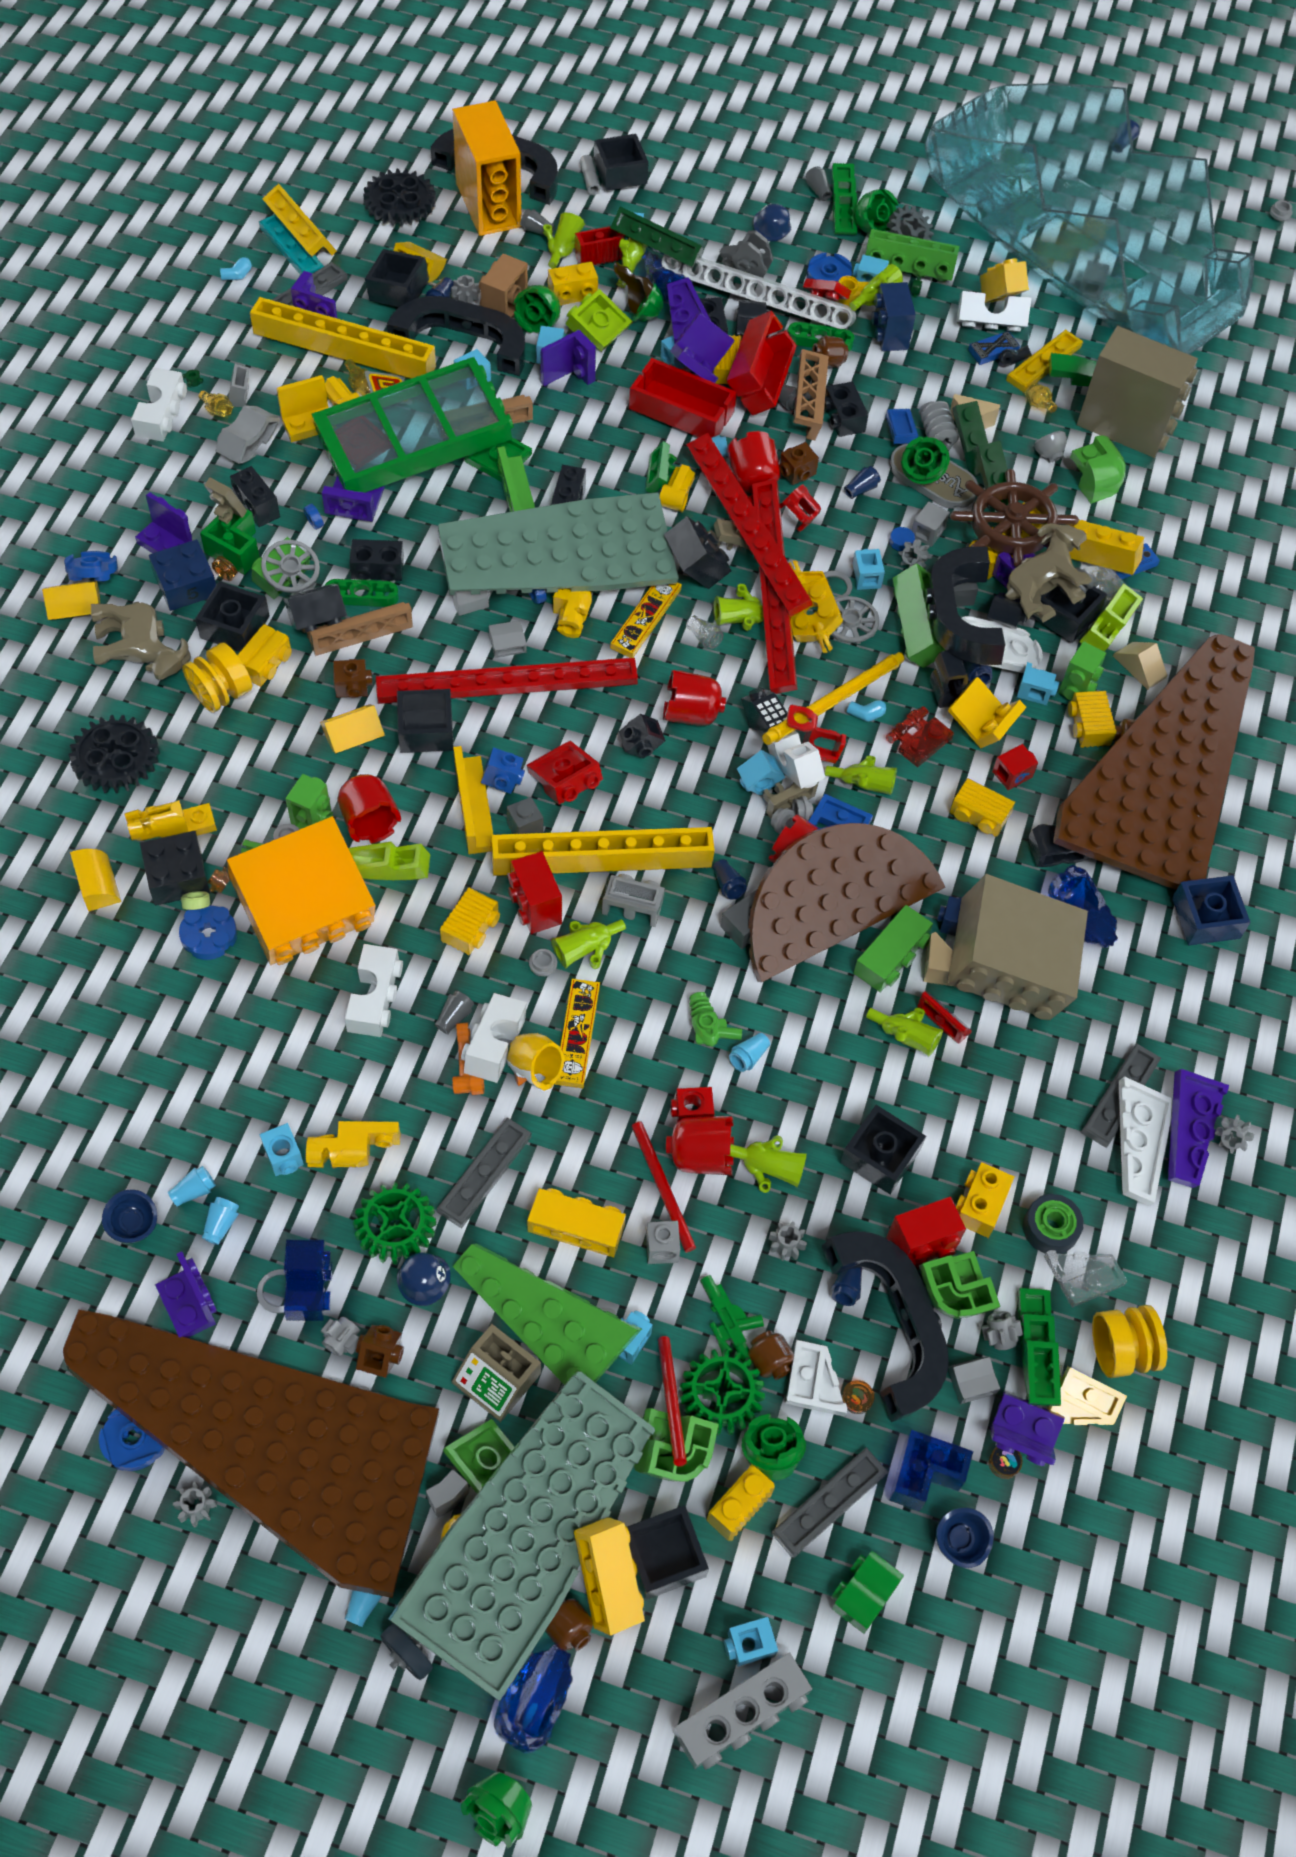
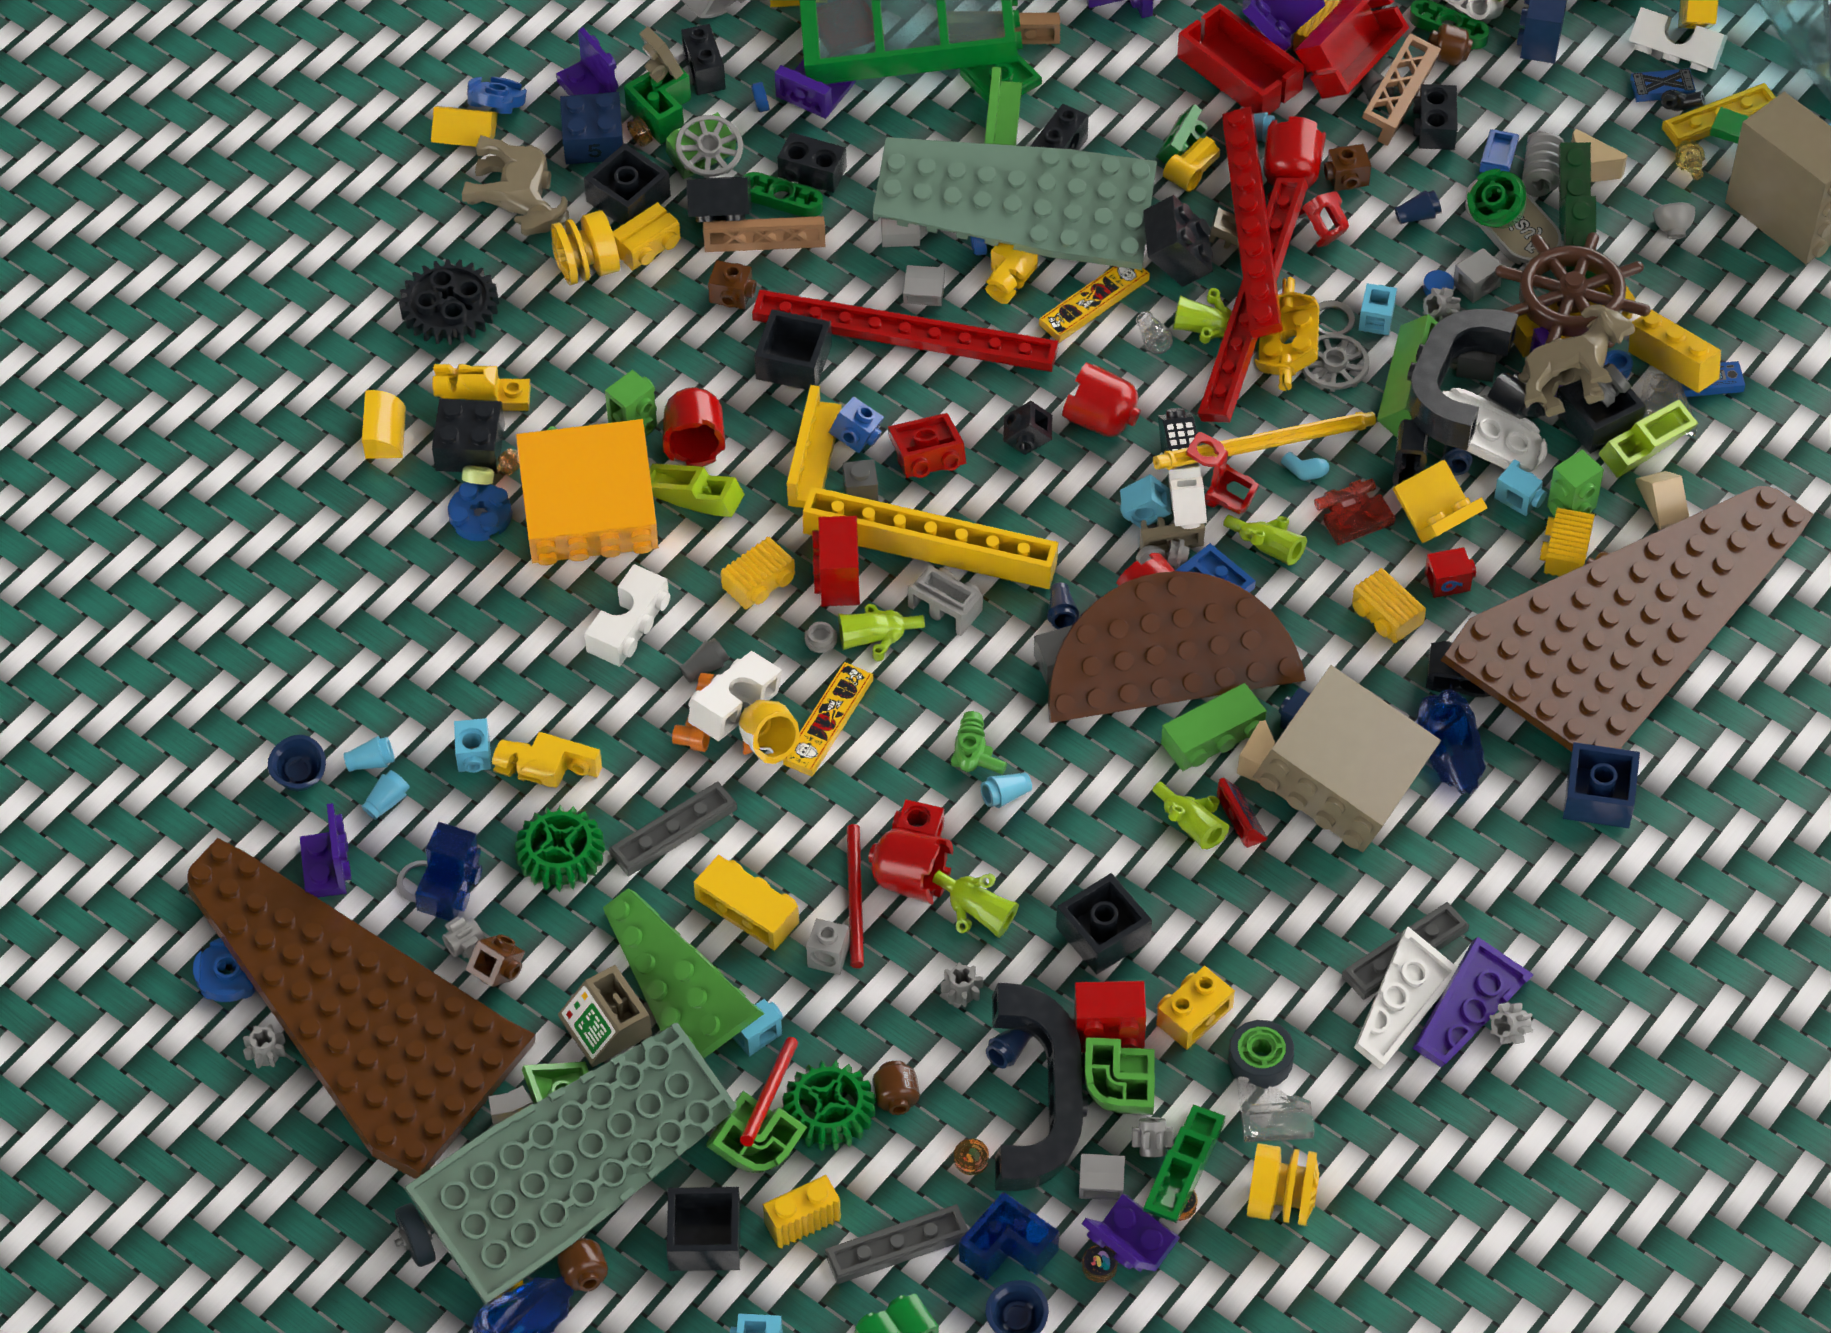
camera: 25 degrees right, 5 degrees down
yellow brick [320,704,385,753] -> none
medium azure cone [344,1590,382,1627] -> none
dark blue helmet [397,1252,451,1306] -> none
yellow brick [574,1517,645,1636] -> none
green piece [700,1275,764,1362] -> none
green cone [741,1414,806,1481] -> none
white wing [785,1340,847,1417] -> none
wing [1048,1366,1127,1425] -> none
bright green brick [1070,435,1126,504] -> none

